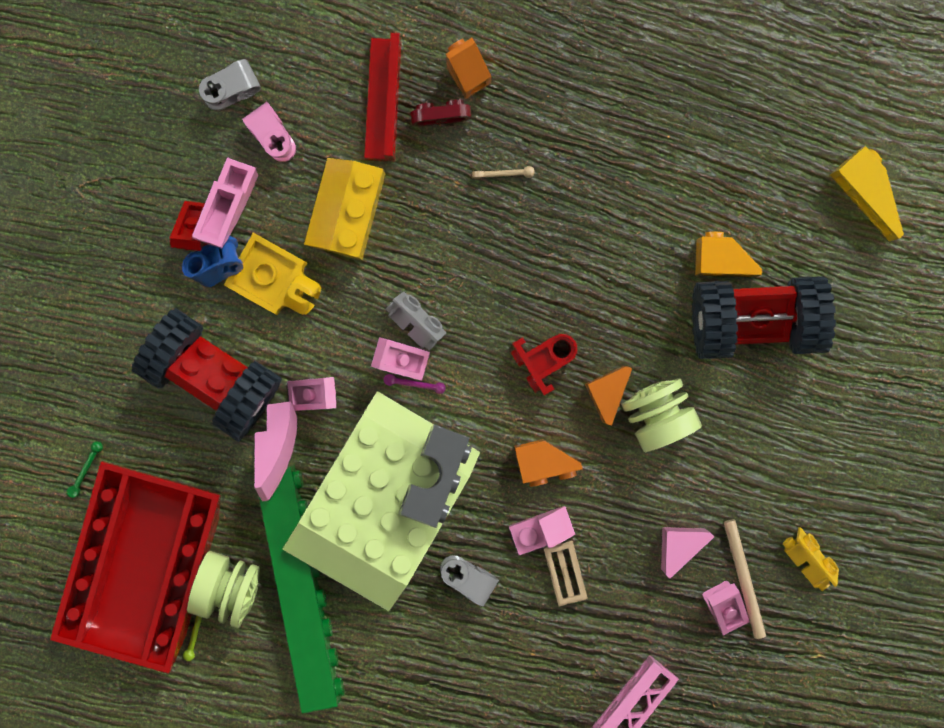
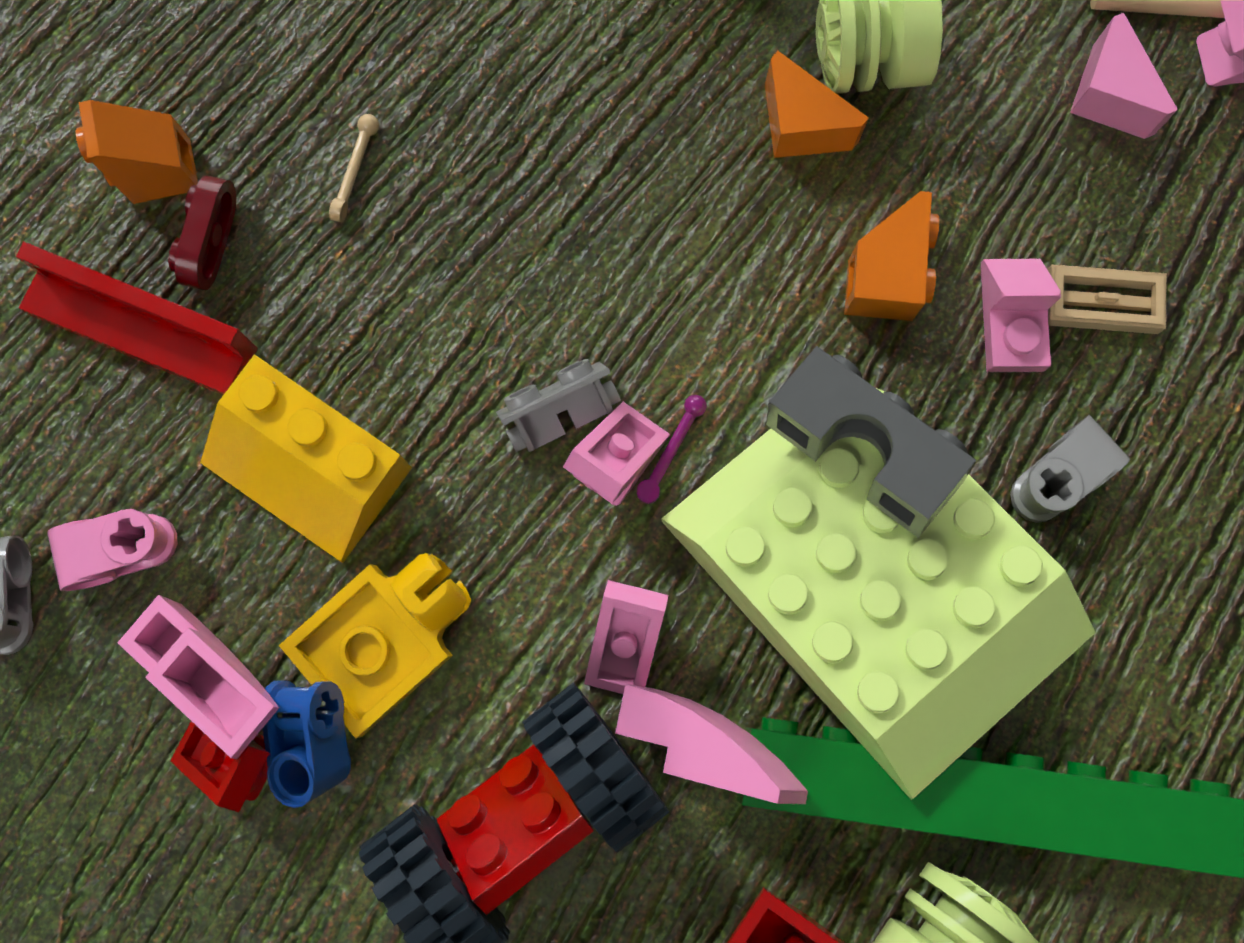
camera: 65 degrees left, 10 degrees down
red pin [510,334,577,395] -> none

